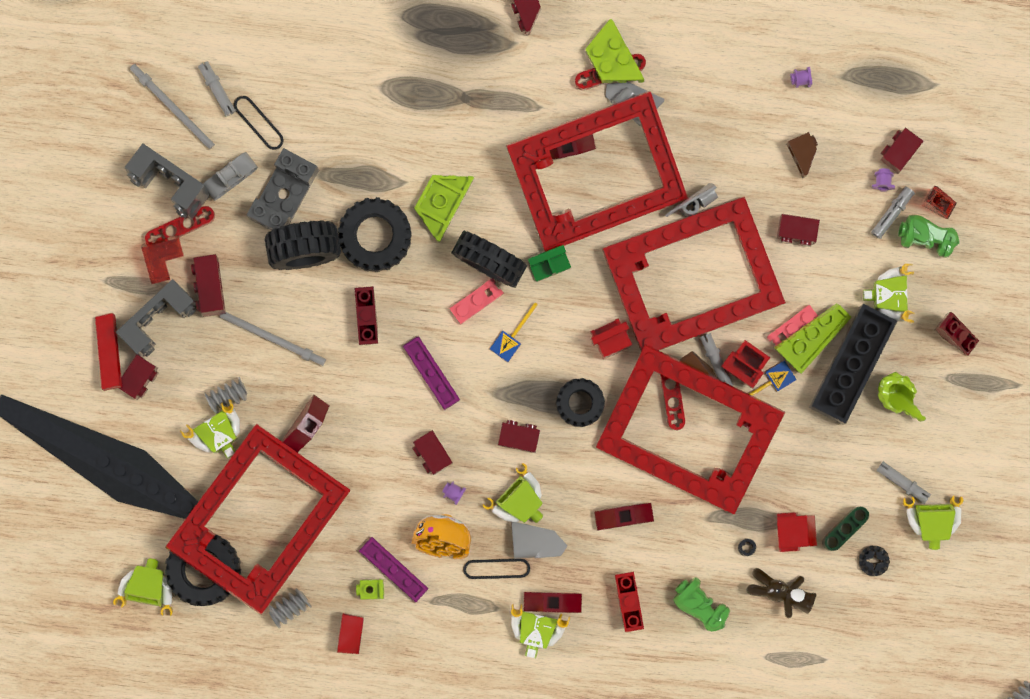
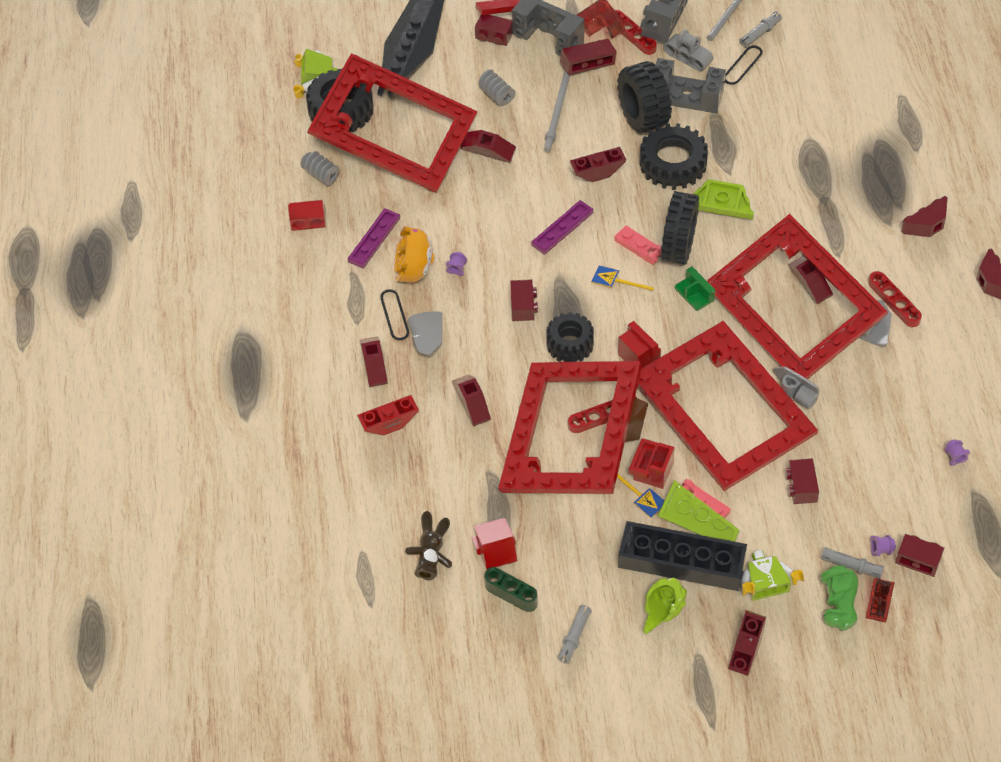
camera: 80 degrees right, 30 degrees down
torso [180,399,240,459] -> none
lime brick [356,579,384,600] -> none
dark red brick [412,430,453,475] -> none
lime torso [483,463,543,523] -> none
torso [511,604,570,658] -> none
lime wing [586,19,644,83] -> none
bright green animal [673,577,730,632] -> none
light grey pin [700,333,734,386] -> none
black bush [738,539,756,556] -> none
reddish brown slope [786,132,818,178] -> none
black gear [859,546,890,576] -> none
lime torso [903,496,964,550] -> none

